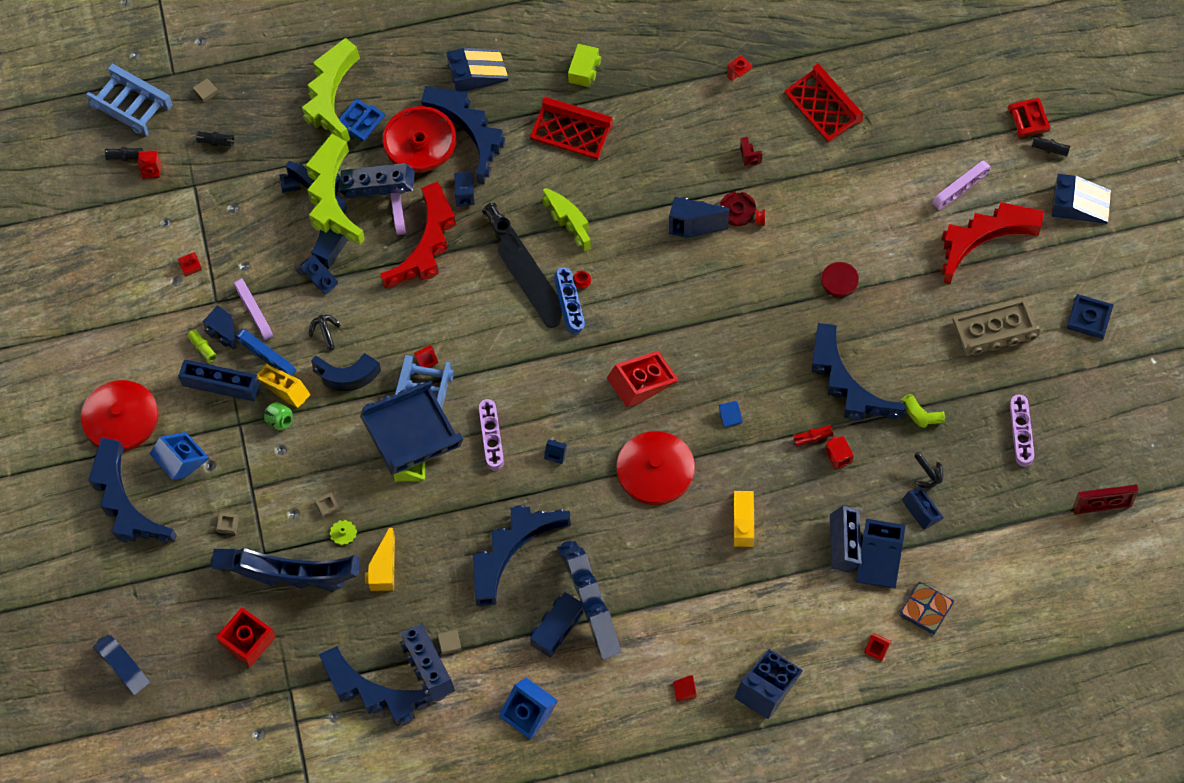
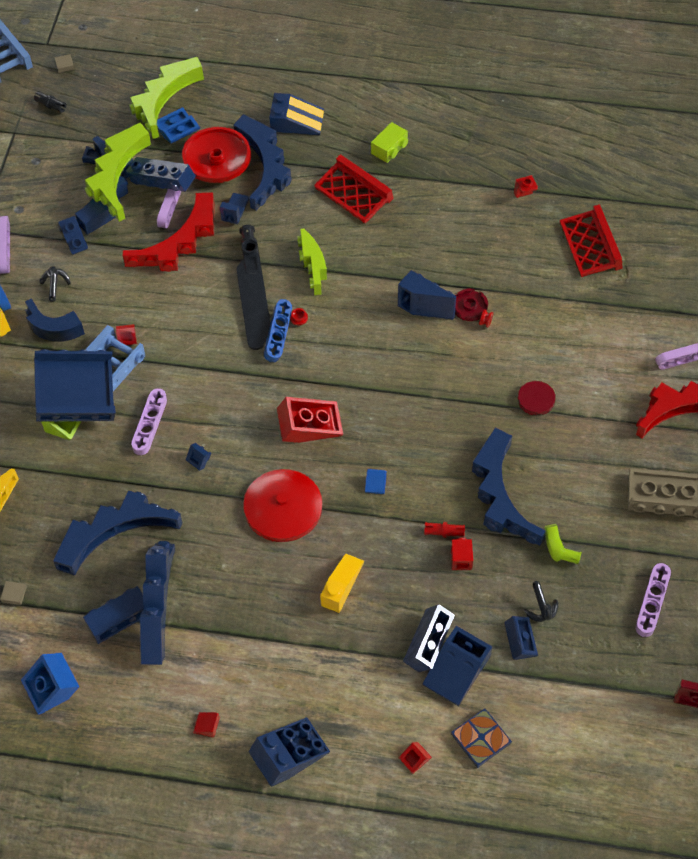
camera: 20 degrees right, 5 degrees down
dark red bracket [740,137,763,166] -> none

